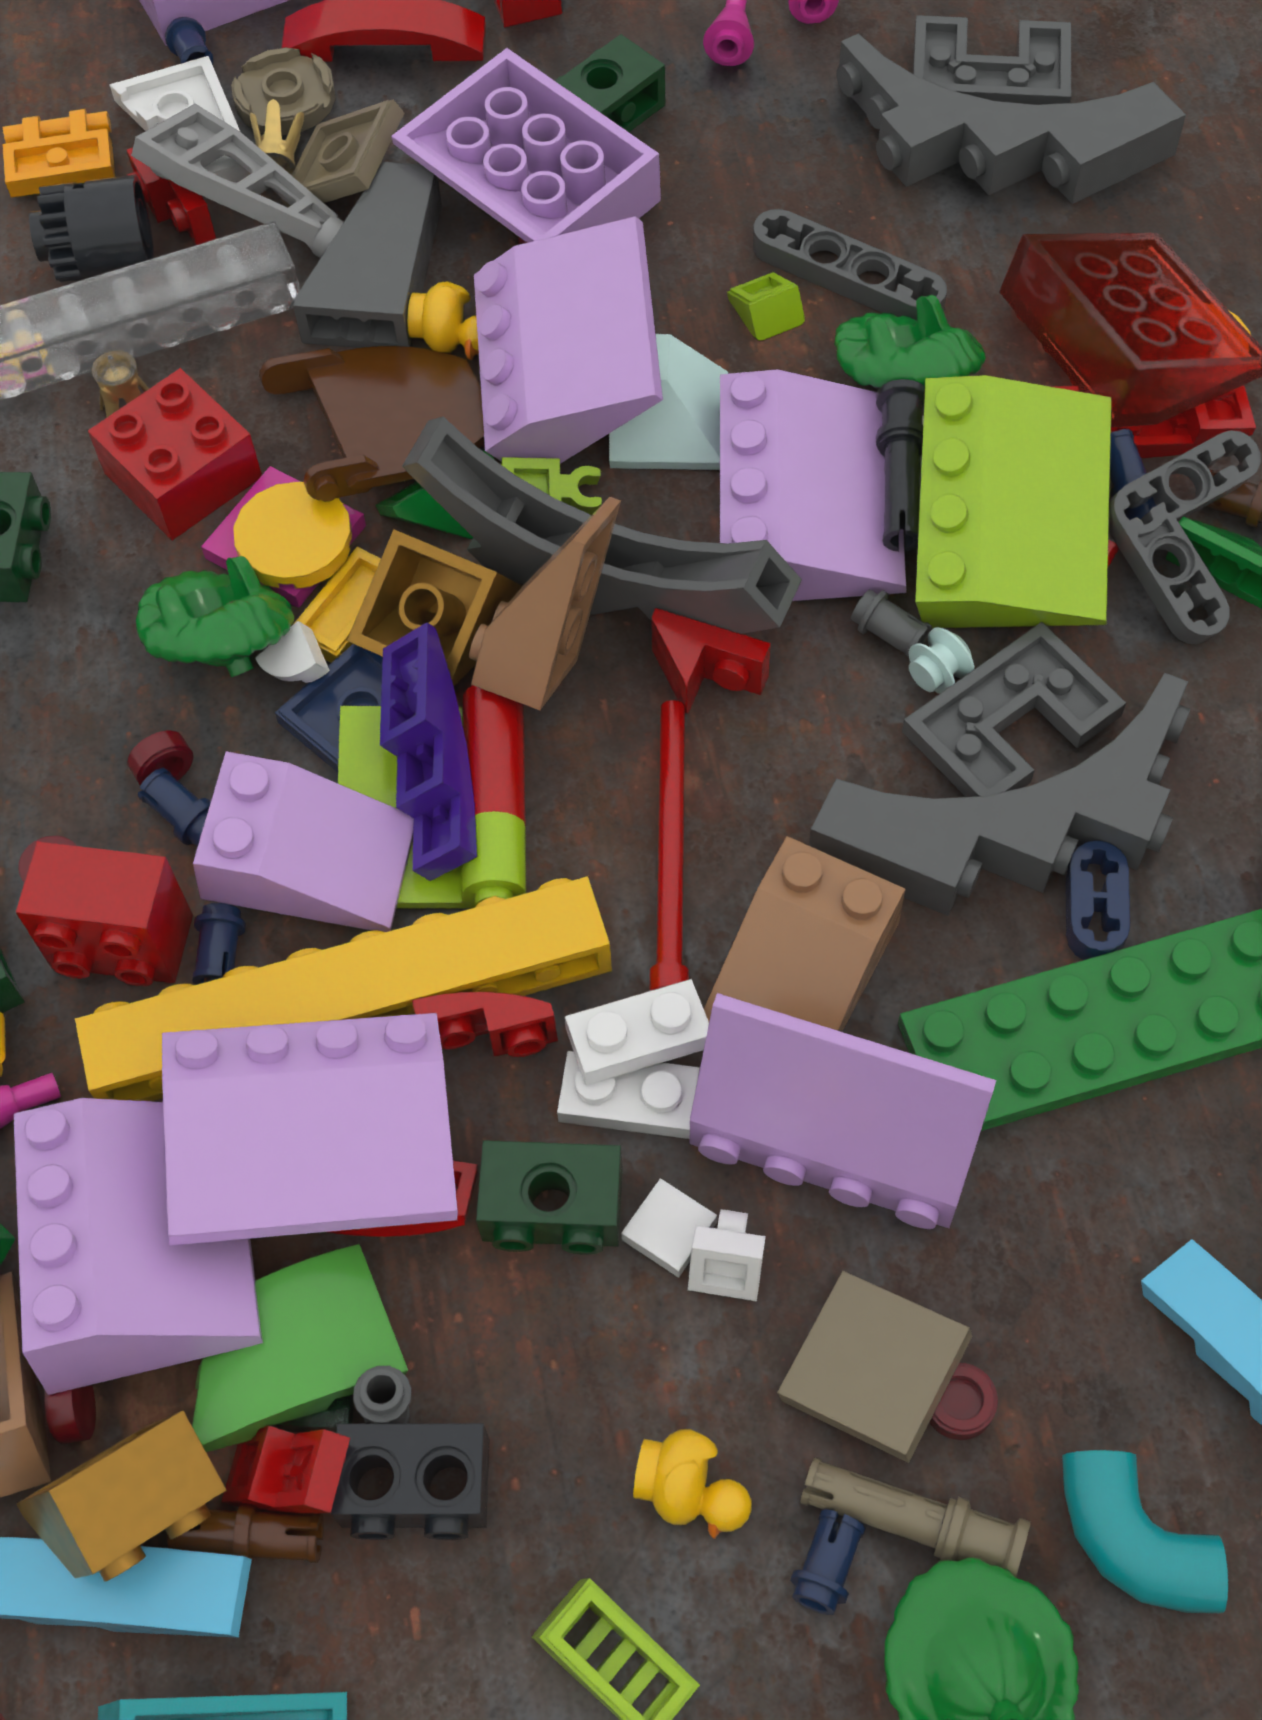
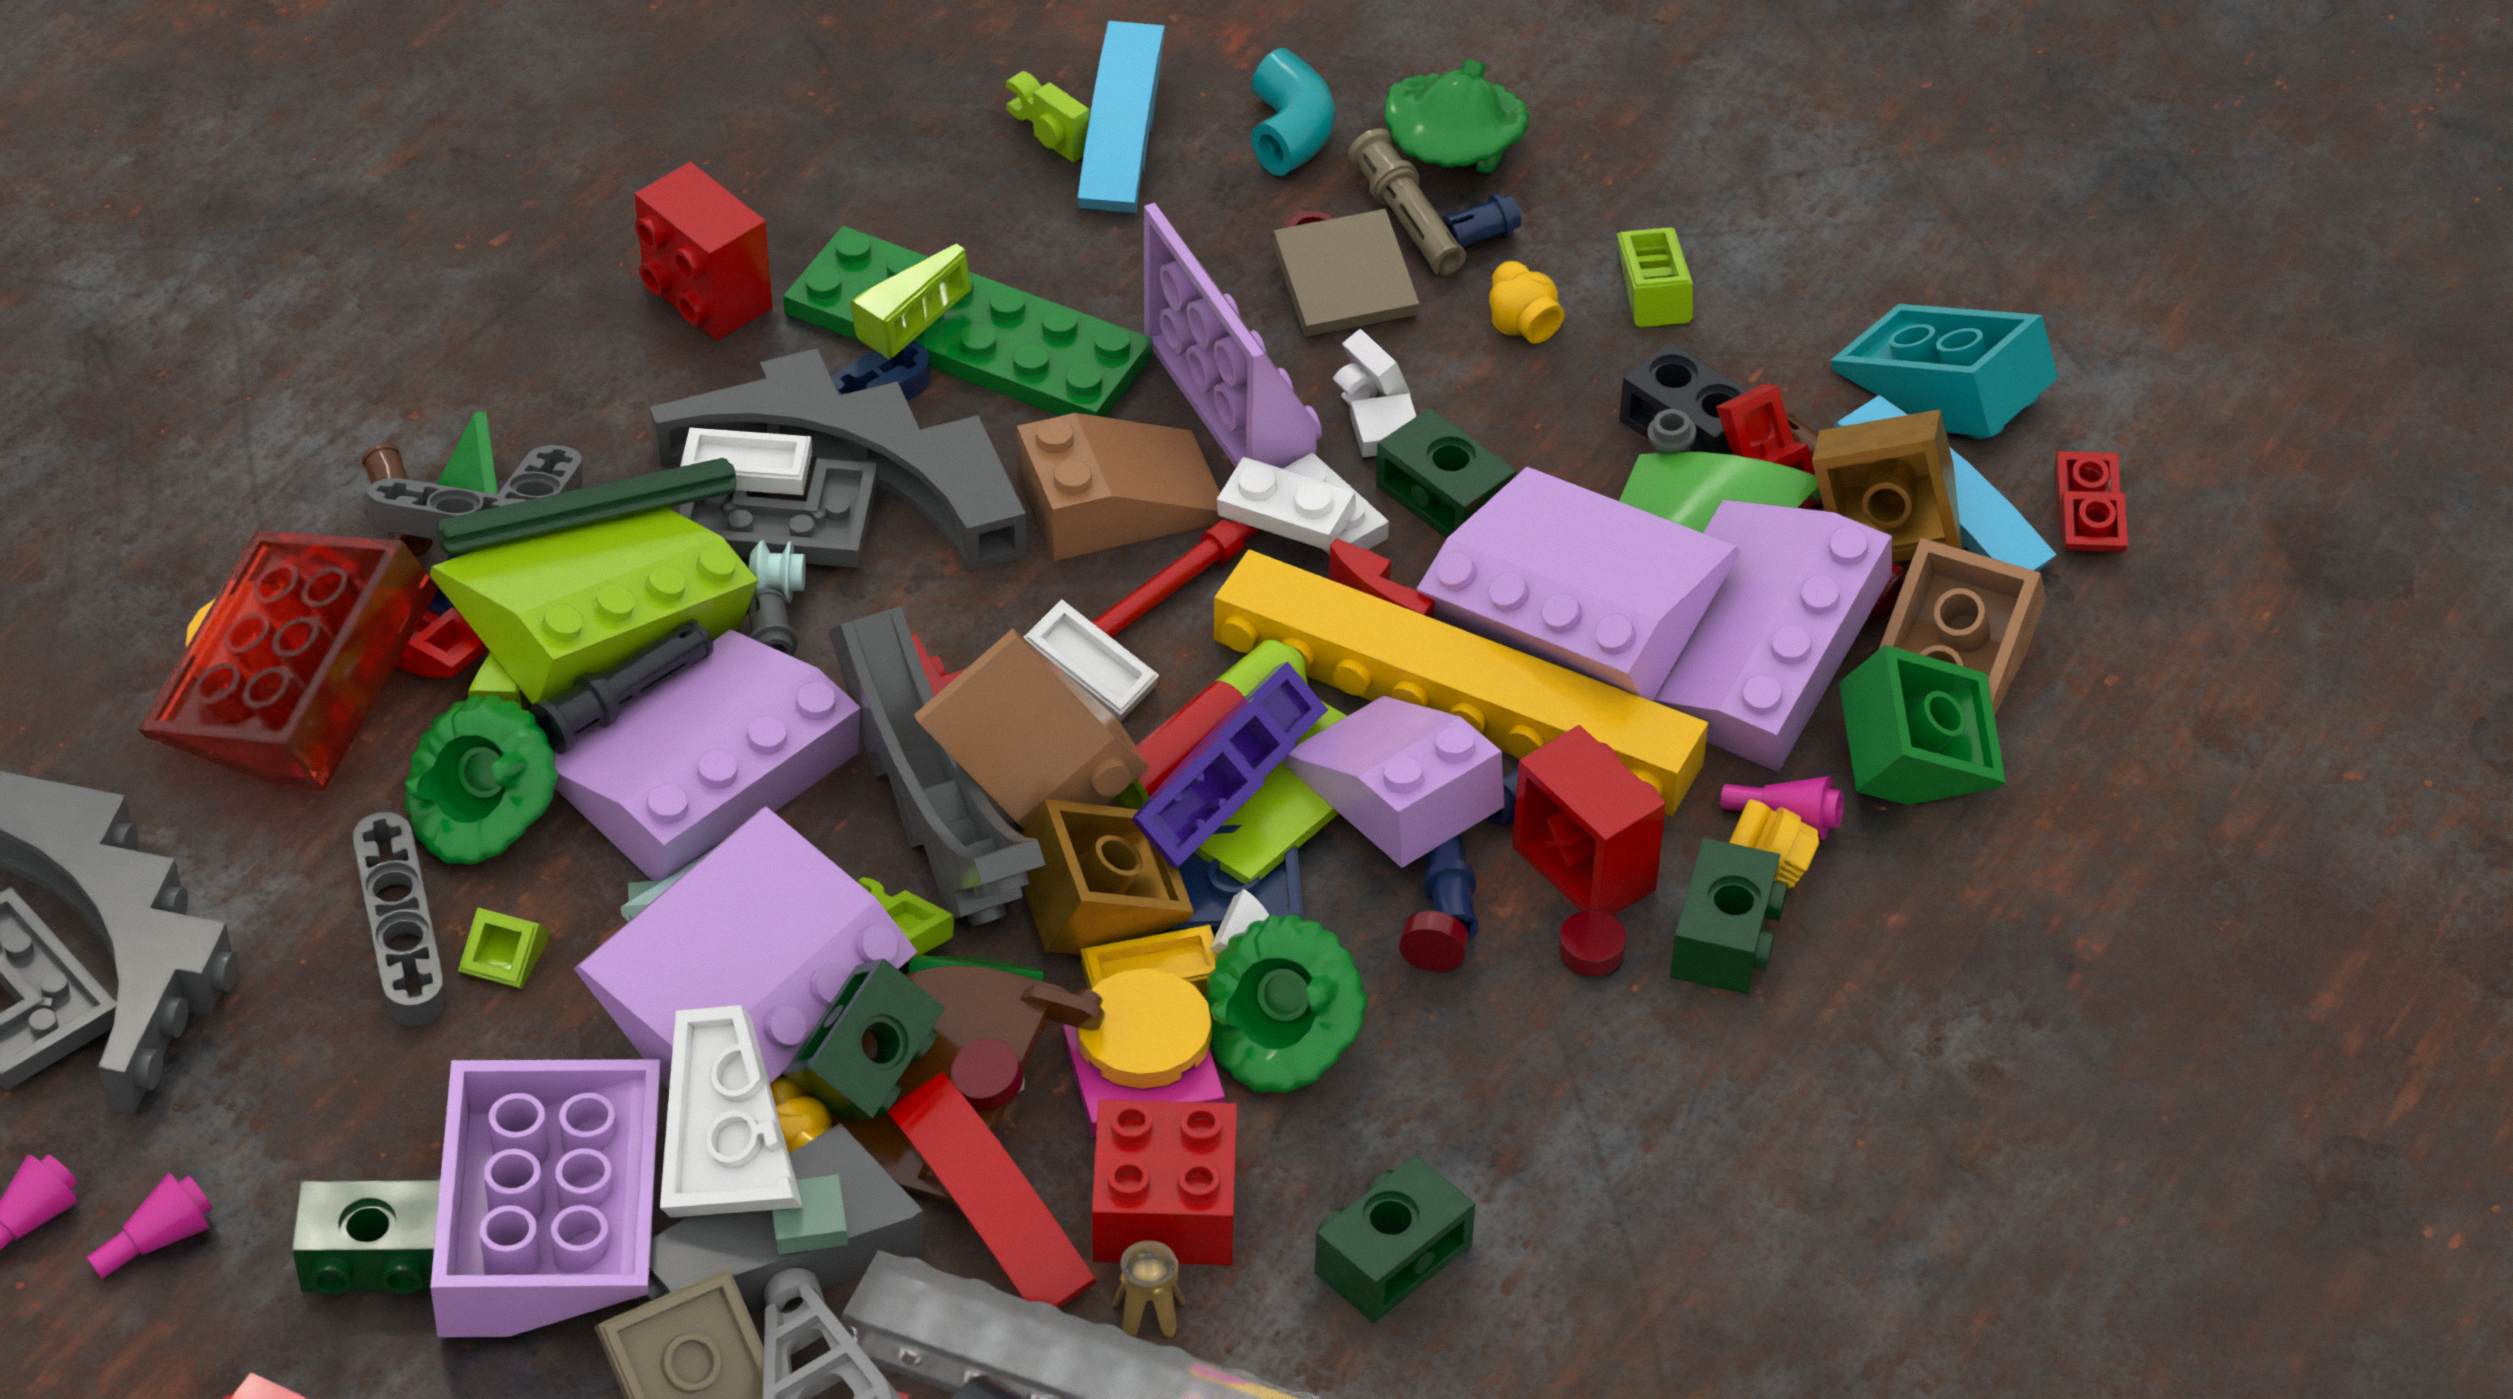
camera: 140 degrees left, 15 degrees down
none -> dark green axle [437,458,737,556]
none -> white wing [660,1005,803,1218]
none -> white tile [680,428,812,495]
none -> sand green tile [772,1174,848,1255]
none -> dark green brick [783,958,945,1124]
none -> lime slope [850,244,971,360]
none -> red slope [886,1071,1097,1323]
none -> dark red tile [951,1038,1024,1110]
none -> white tile [1024,599,1160,722]

